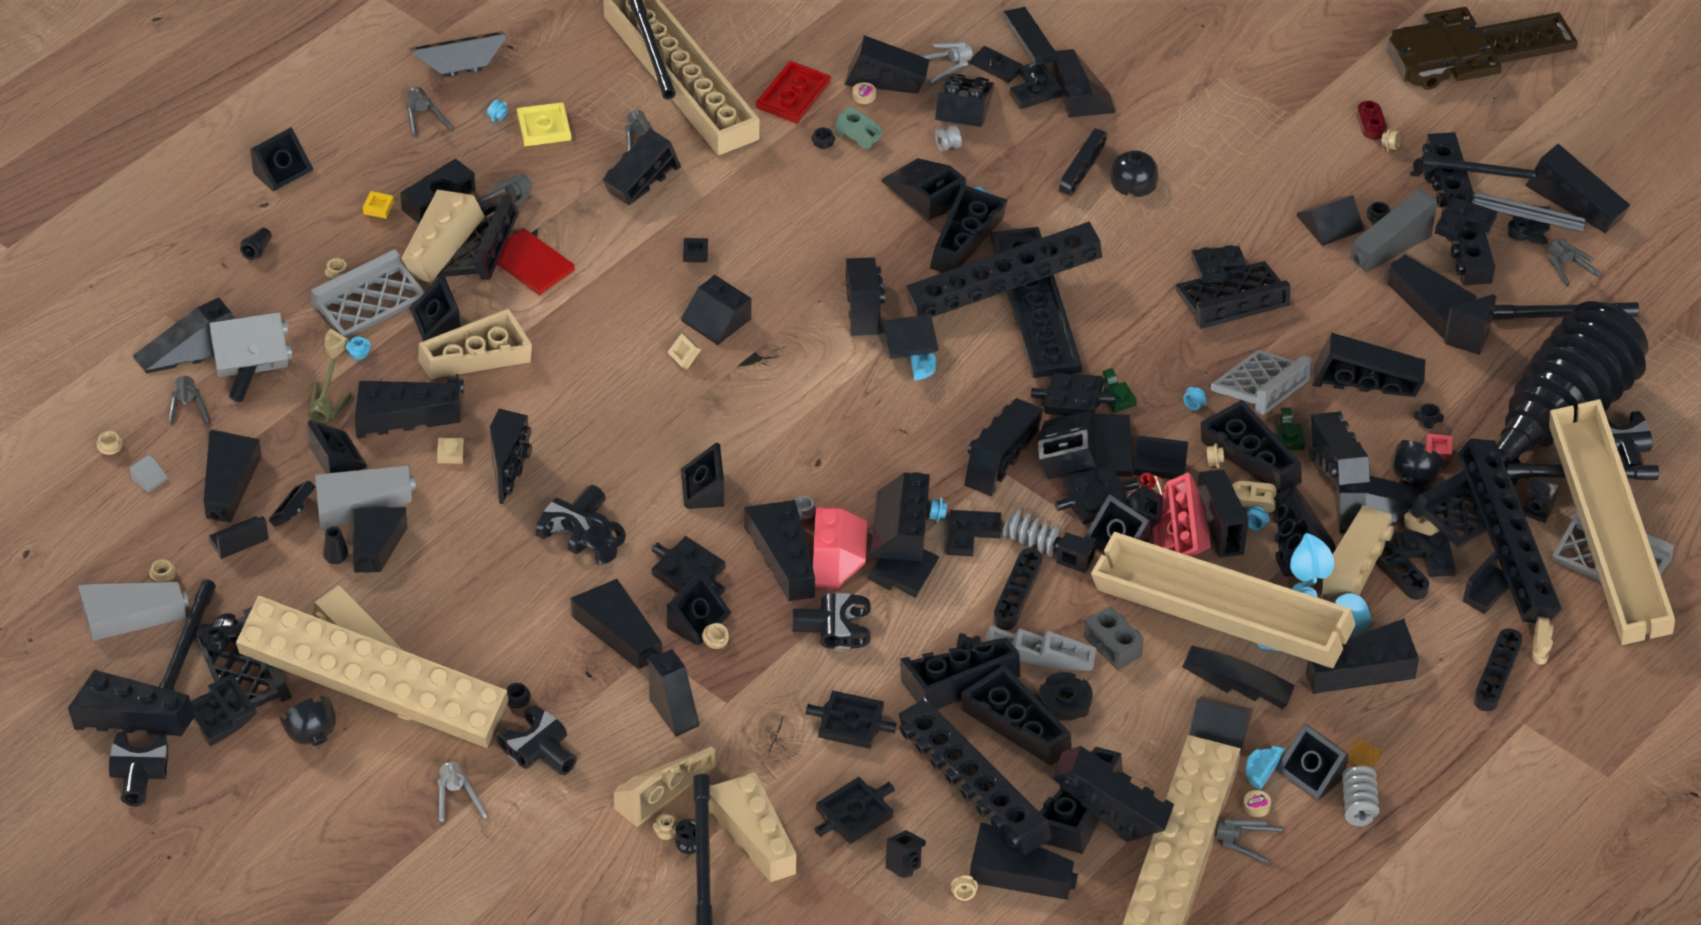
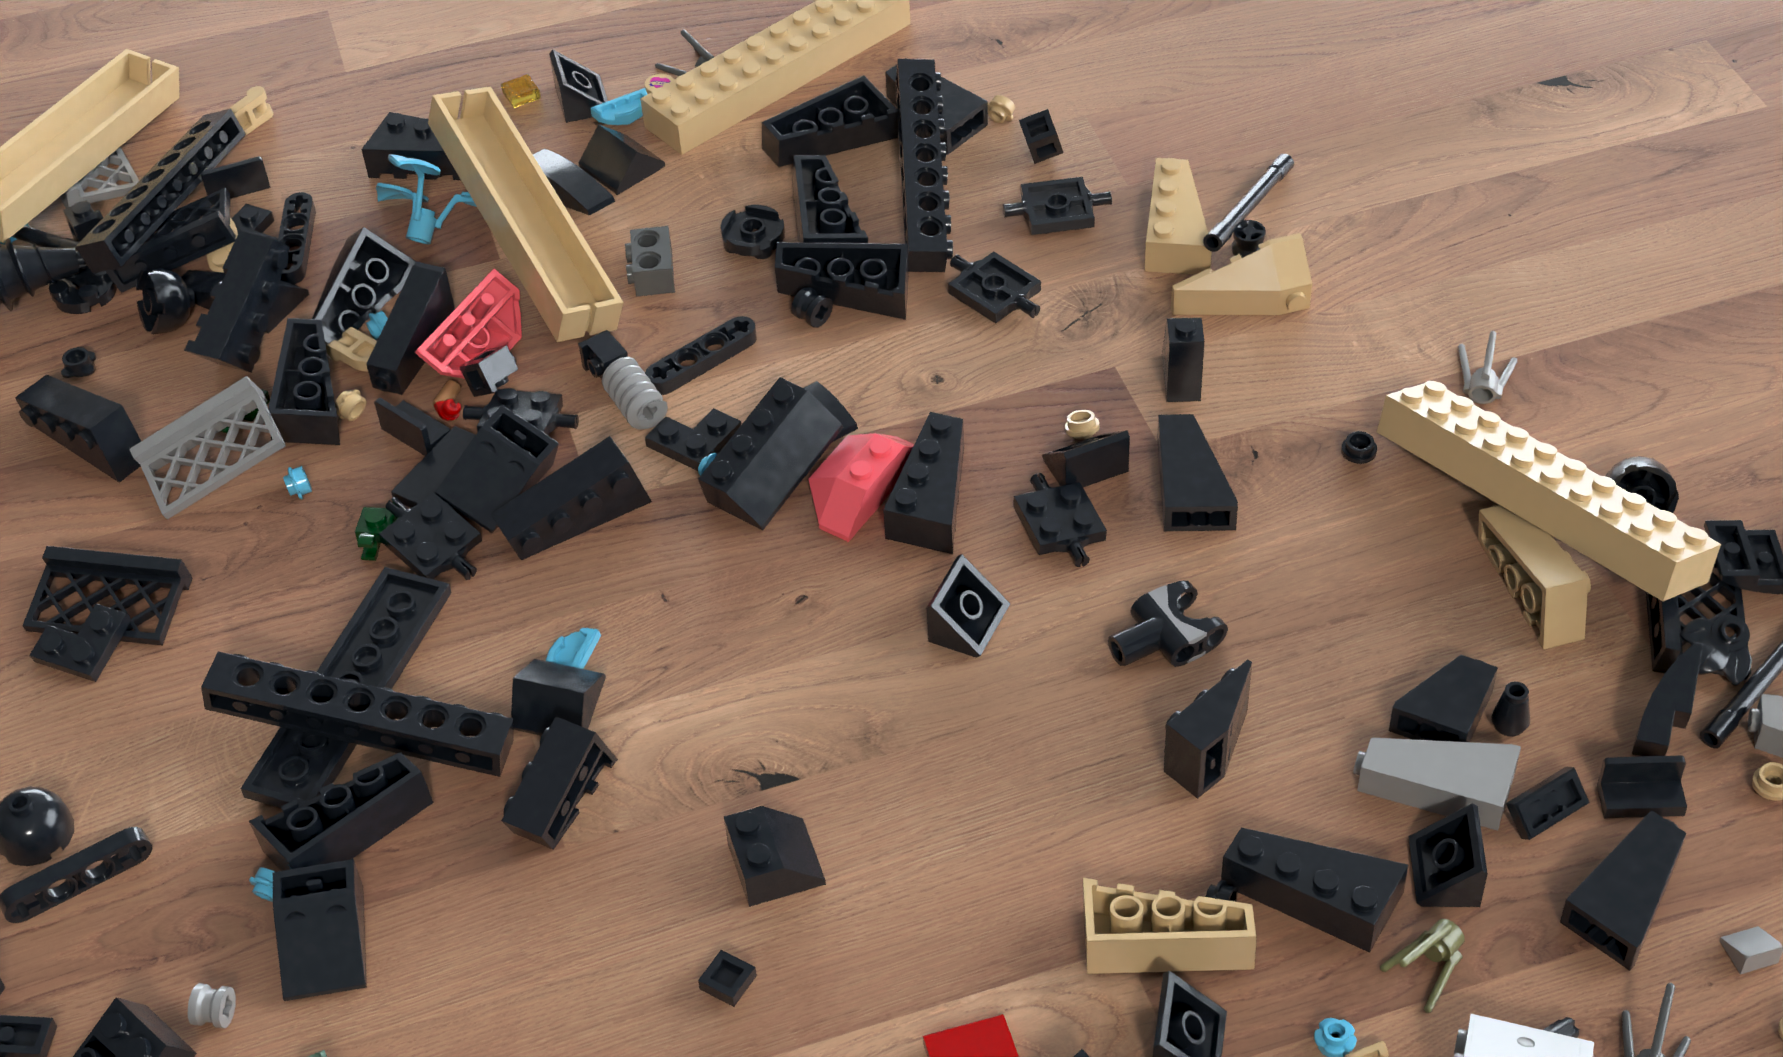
camera: 145 degrees left, 0 degrees up
tan plate [437,438,464,464] -> none
black connector [495,705,577,775] -> none
black plate [579,513,626,565] -> none
tan plate [667,333,702,369] -> none
black connector [793,593,871,649] -> none
light grey plate [795,496,816,520] -> none
light grey slope [985,626,1096,671] -> none
black wedge [1052,746,1174,842] -> none
black slope [1084,494,1151,552] -> none
tan wedge [1321,505,1394,603] -> none
light grey piece [1342,766,1379,826] -> none
coral plate [1426,434,1452,461] -> none
black beam [1474,628,1522,711] -> none
none -> black slope [1632,642,1703,757]

